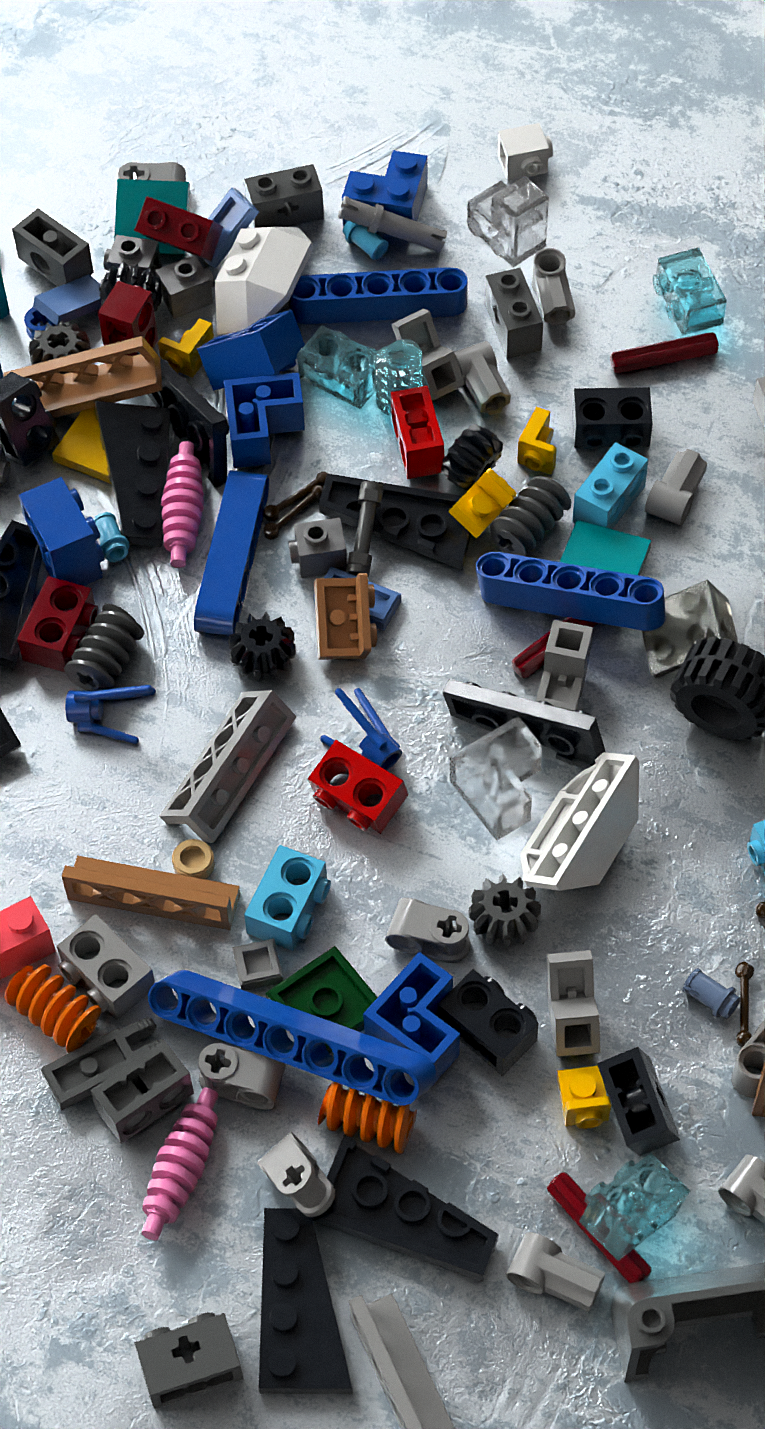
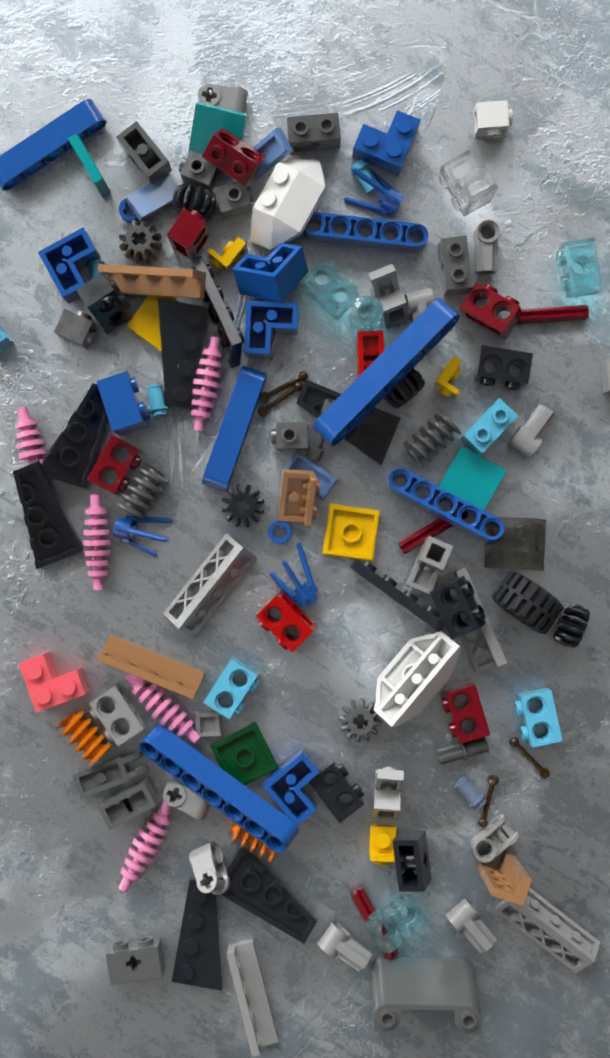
camera: 10 degrees right, 30 degrees up
tan tile [172,839,215,879] -> none
light grey pin [338,196,447,253] -> none
light grey piece [385,898,471,963] -> none
yellow bracket [448,468,517,538] -> none
none -> bright pink piece [83,494,111,590]
none -> bright pink piece [125,674,201,744]
none -> blue bush [268,521,291,544]
none -> blue beam [313,298,460,446]
none -> yellow tile [322,504,380,561]
none -> blue plant [344,168,404,216]
none -> black brick [430,576,486,640]
none -> light grey fence [436,567,507,674]
none -> dark grey axle [436,737,489,764]
none -> dark red brick [441,682,491,744]
none -> dark red brick [460,282,522,340]

